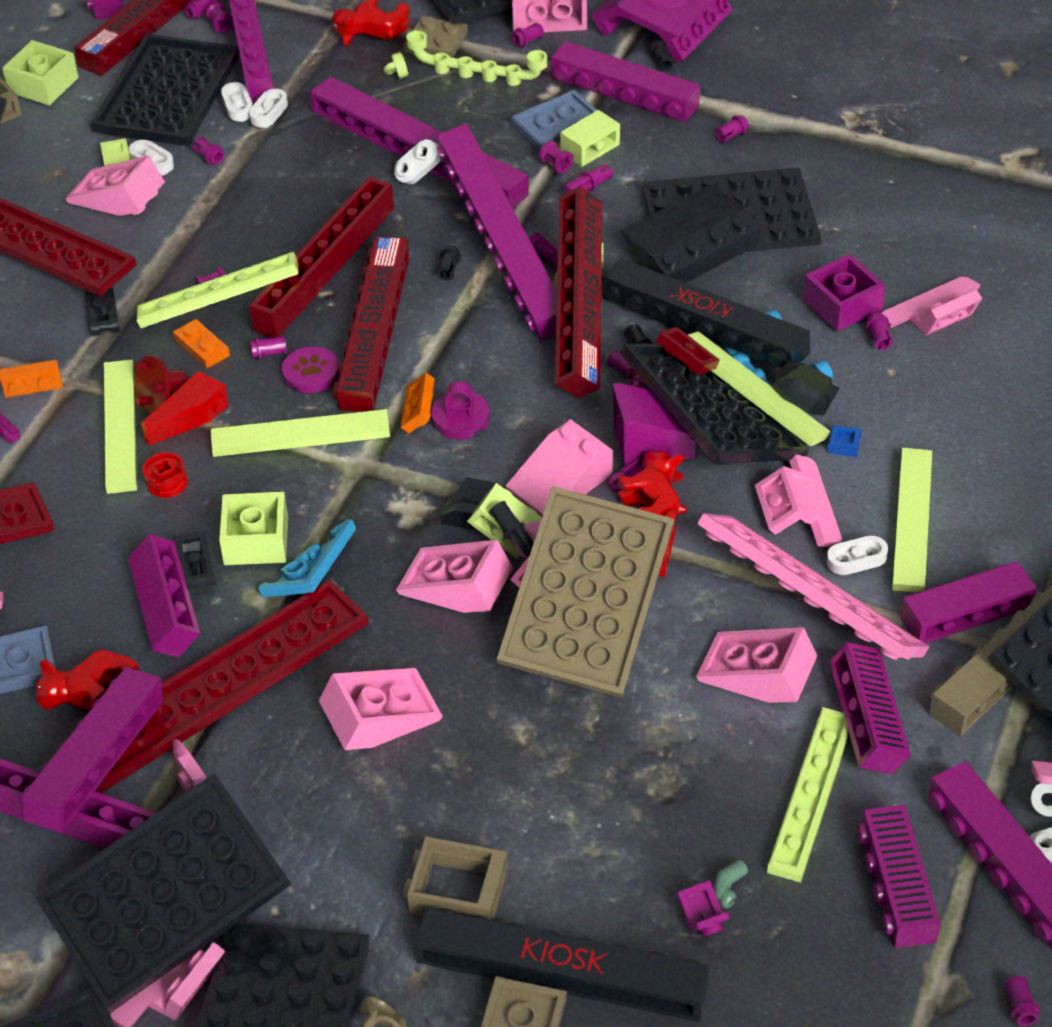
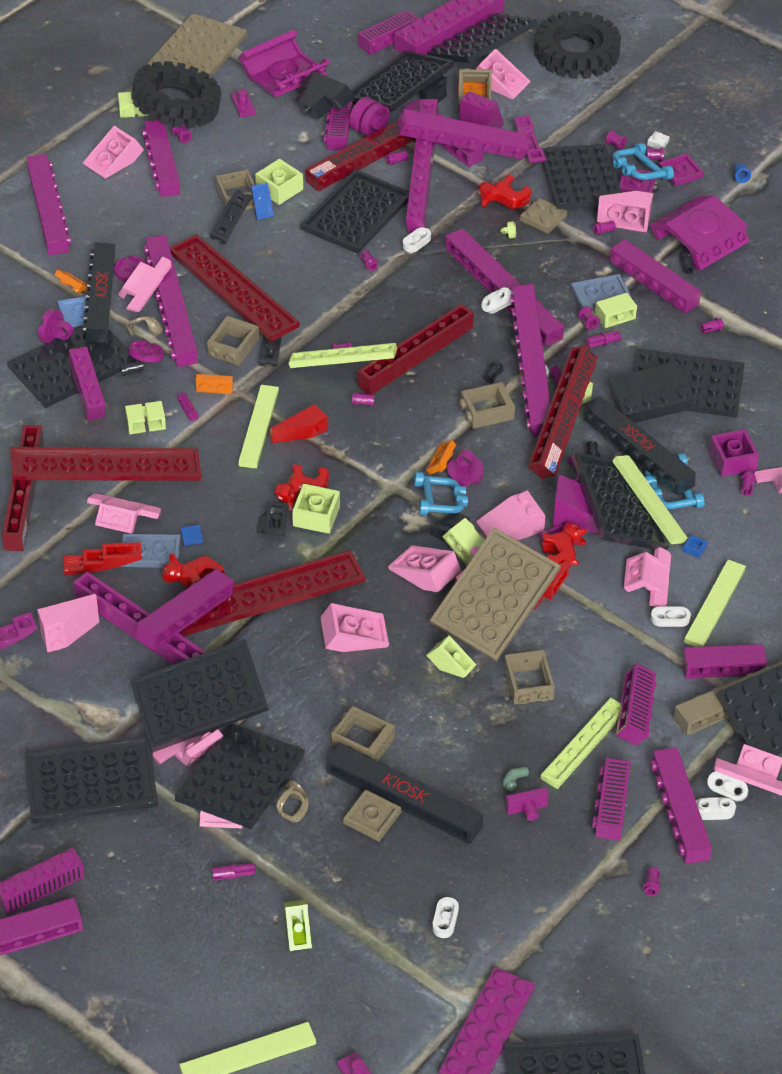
camera: 15 degrees right, 0 degrees up
bright pink slope [65,155,165,216] -> none
yellowish green plate [100,138,130,166] -> none
magenta brick [128,534,200,658] -> none
white plate [129,140,174,176] -> none
dark red piece [135,355,188,413] -> none
red wheel [142,452,188,498] -> none
orange plate [173,319,230,369] -> none
bright pink plate [173,739,206,792] -> none
magenta bush [205,2,234,33] -> none
yellowish green tile [211,409,390,457] -> none
white plate [221,82,252,122] -> none
dark azure wing [258,519,356,598] -> none
magenta tile [282,347,339,393] -> none
dark red brick [333,236,410,412] -> none
yellowish green bar [406,31,547,86] -> none
black axle [489,500,534,560] -> none
dark red plate [656,327,720,375] -> none
magenta bracket [675,880,730,937] -> none
bright pink slope [696,627,817,703] -> none
bright pink plate [698,513,930,660] -> none
black slope [772,360,839,416] -> none
none -> blue tile [181,525,203,546]
none -> dark tan window [207,316,259,366]
none -> plate [250,182,274,220]
none -> red animal [274,464,329,511]
none -> dark azure bar [414,471,468,515]
none -> yellowish green slope [426,635,476,678]
none -> dark tan window [459,382,515,429]
none -> dark tan window [504,650,554,705]
none -> magenta tile [505,787,549,821]

